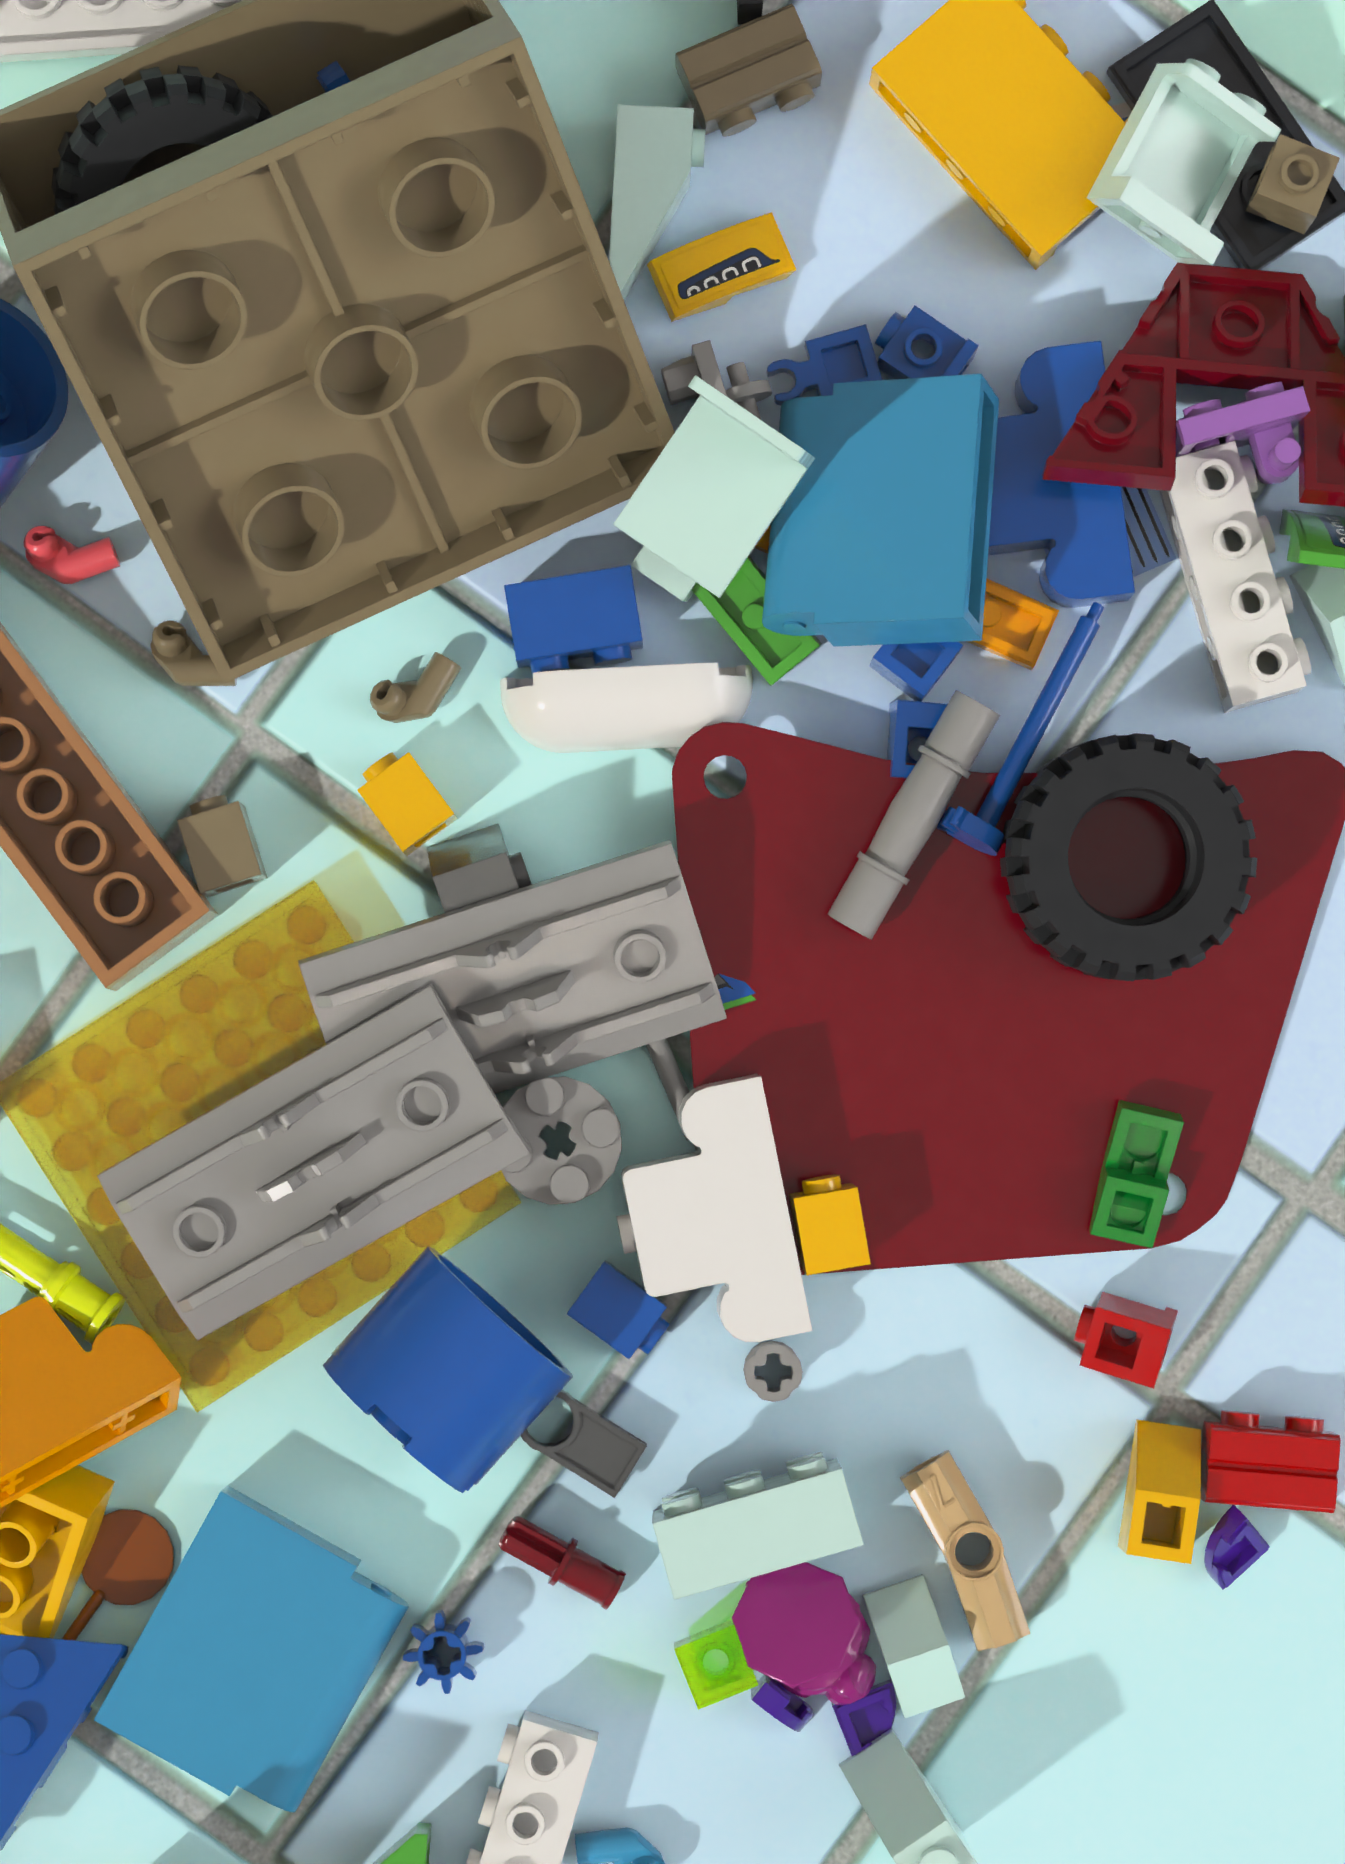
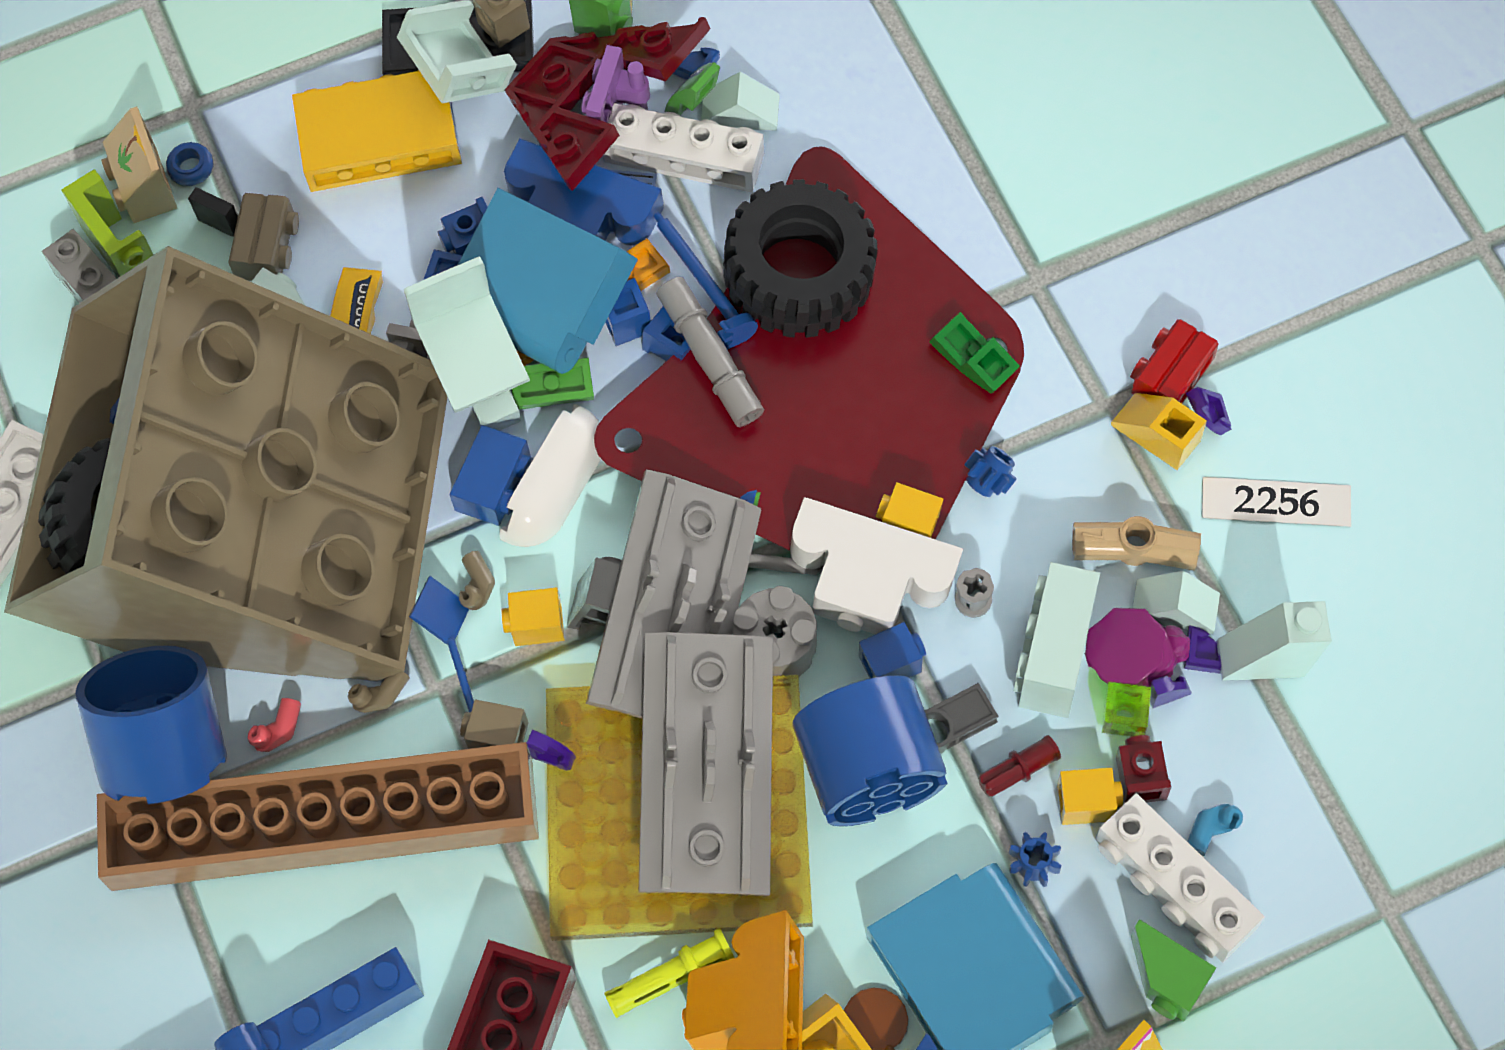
camera: 55 degrees left, 20 degrees down
red brick [1074,1292,1178,1389] -> none
none -> blue piece [409,576,474,712]
none -> dark purple tile [526,730,576,771]
none -> blue gear [964,446,1017,497]
none -> yellow brick [1057,768,1123,825]
none -> dark red brick [1116,735,1172,804]
none -> white sticker [1202,477,1352,527]

